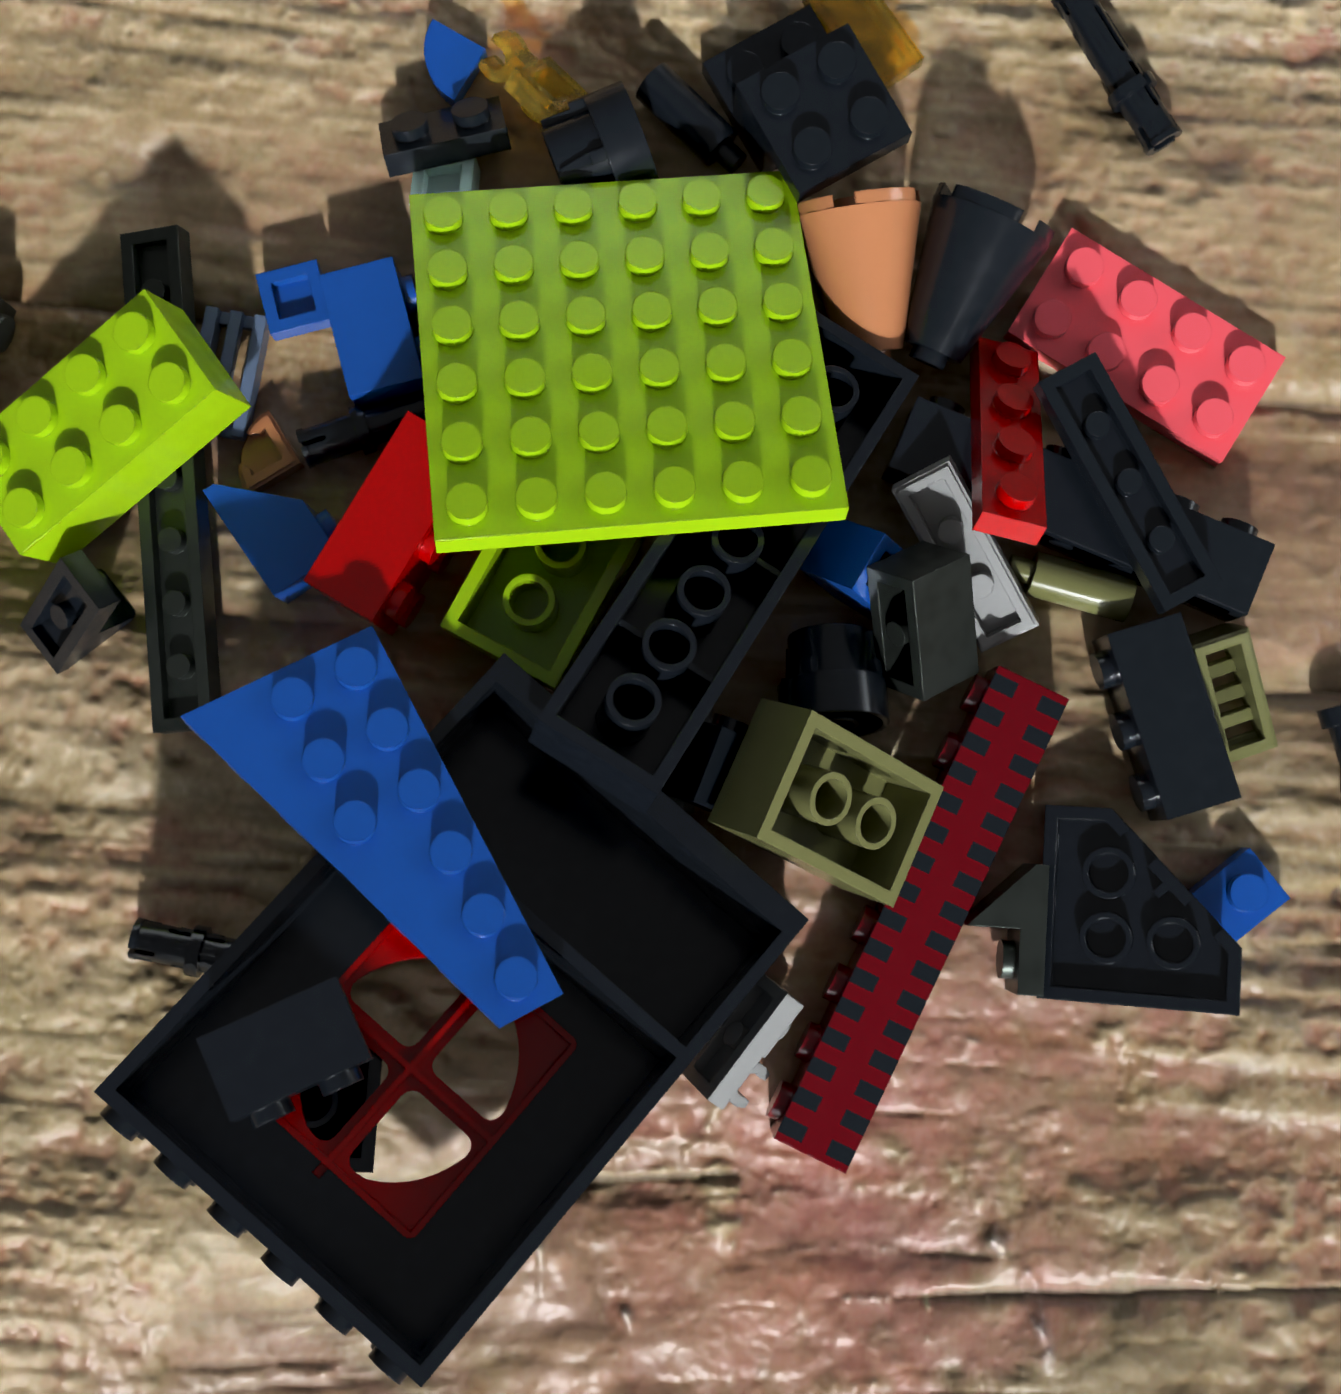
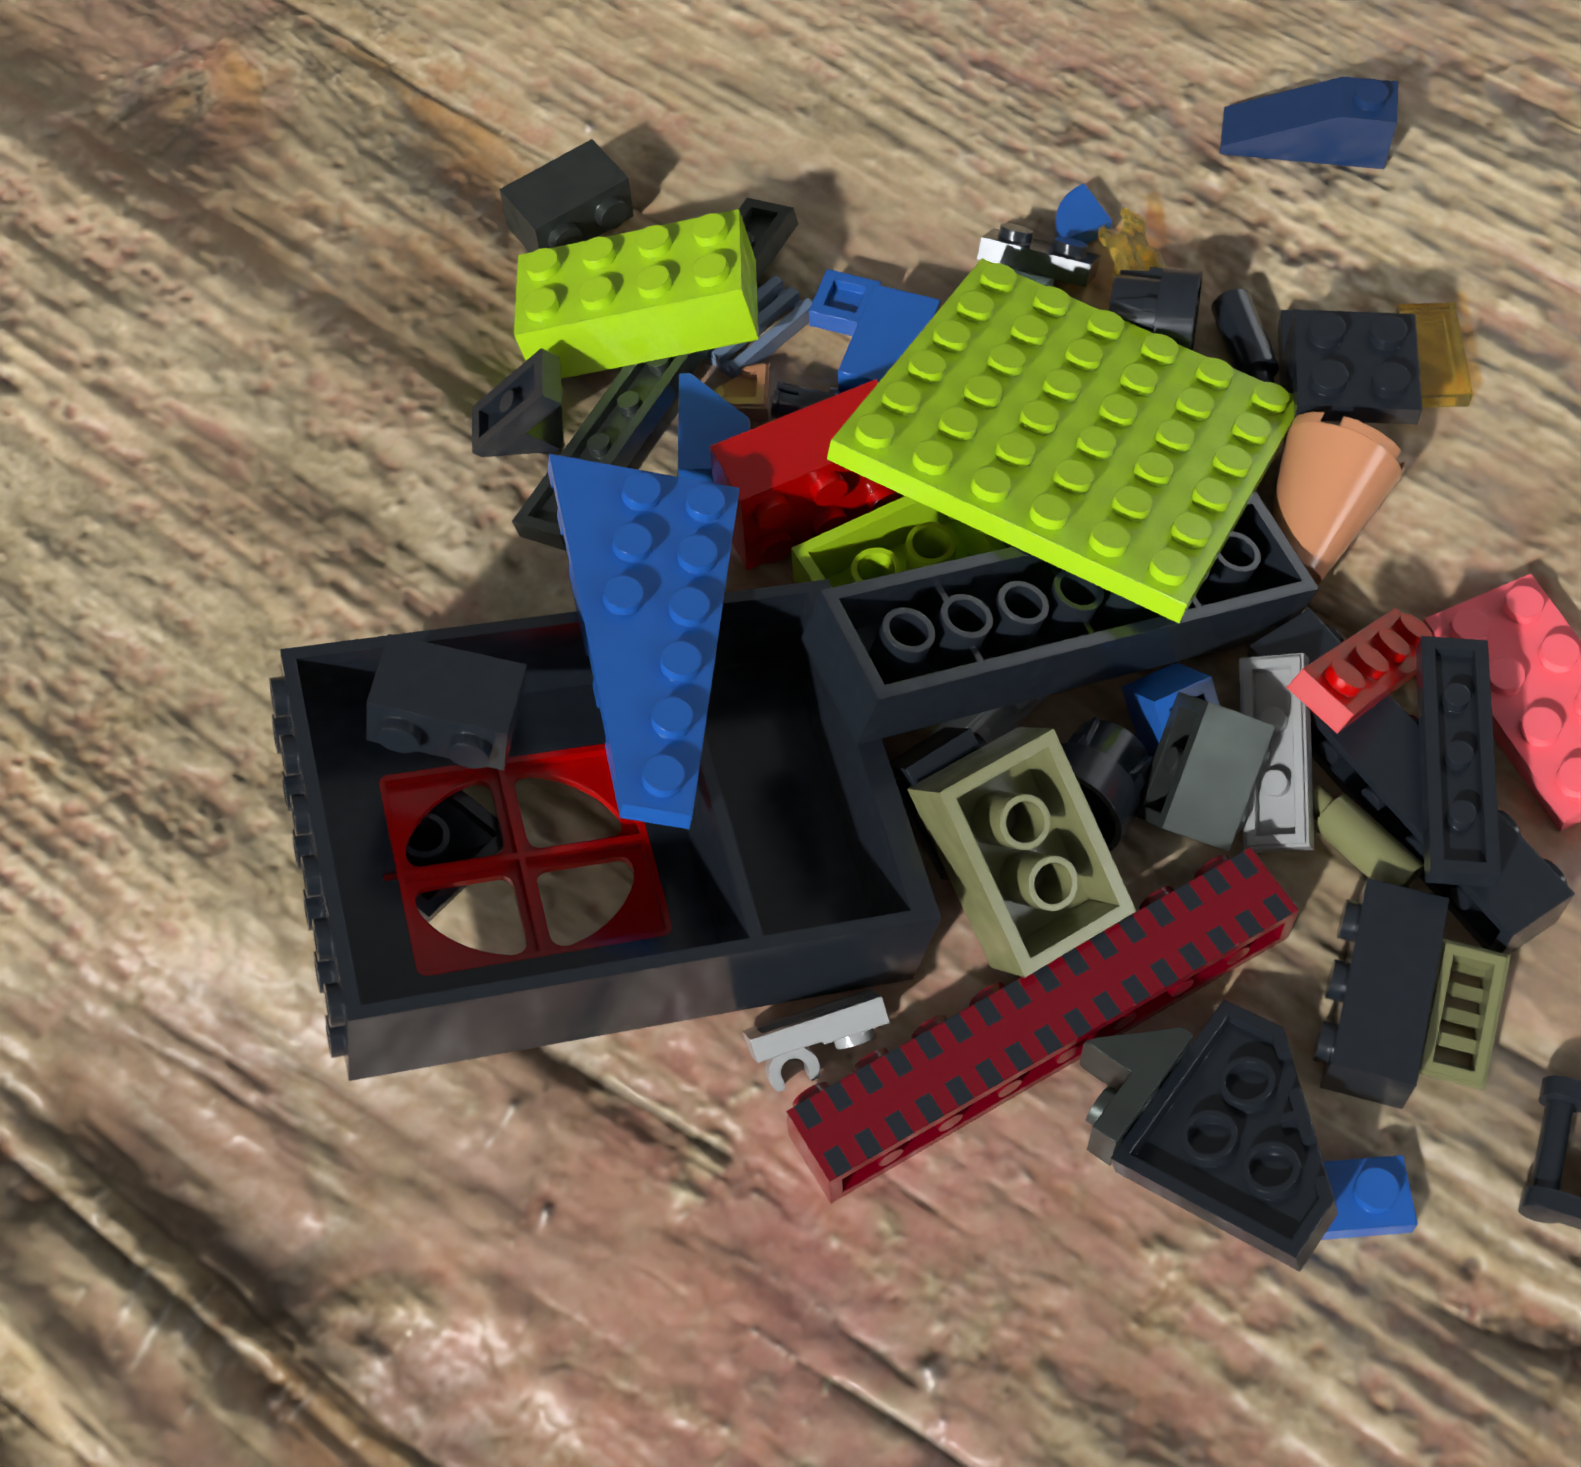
camera: 40 degrees right, 25 degrees down
black cone [904,182,1055,371] -> none

